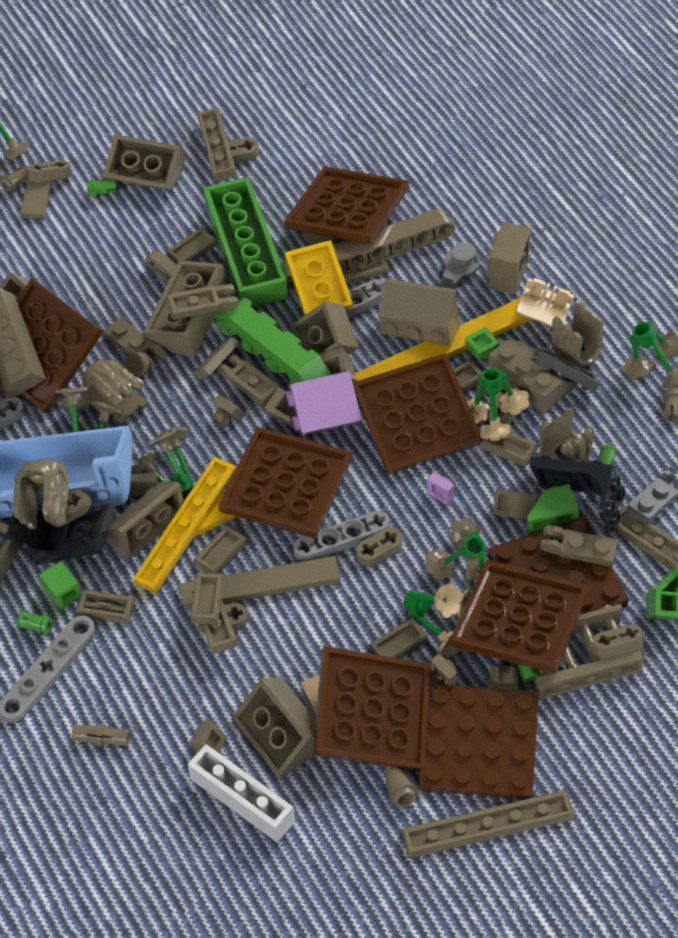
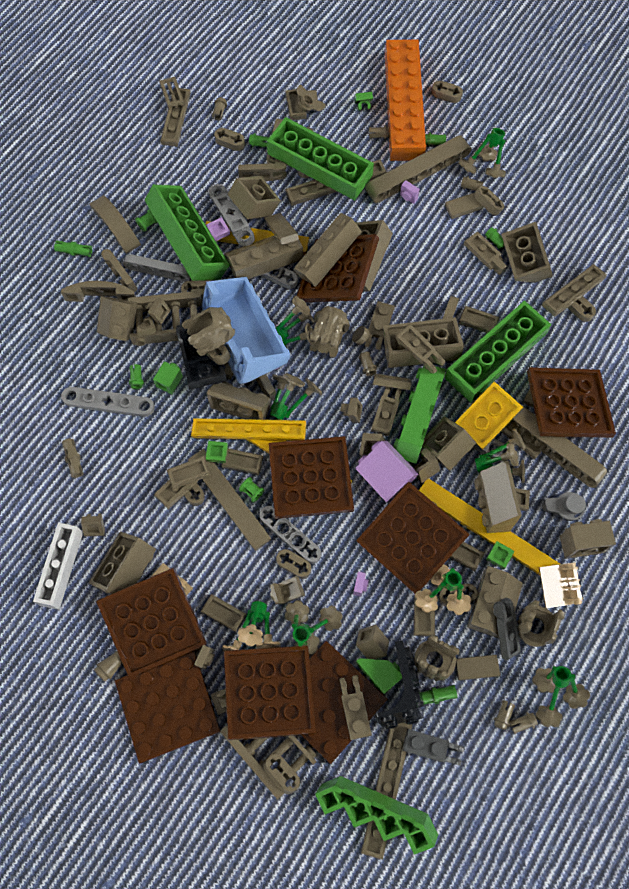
camera: 60 degrees right, 15 degrees up
dark tan tile [76,589,135,624] -> none
dark tan tile [401,790,575,859] -> none
none -> bright green tile [206,441,228,463]
none -> bright green bush [239,477,265,503]
none -> dark tan bracket [270,576,305,604]
none -> dark tan pin [359,351,377,376]
none -> dark tan tile [456,655,500,681]
none -> dark tan hinge [464,232,507,275]
none -> dark tan plant [475,429,526,483]
none -> dark tan pin [493,700,515,730]

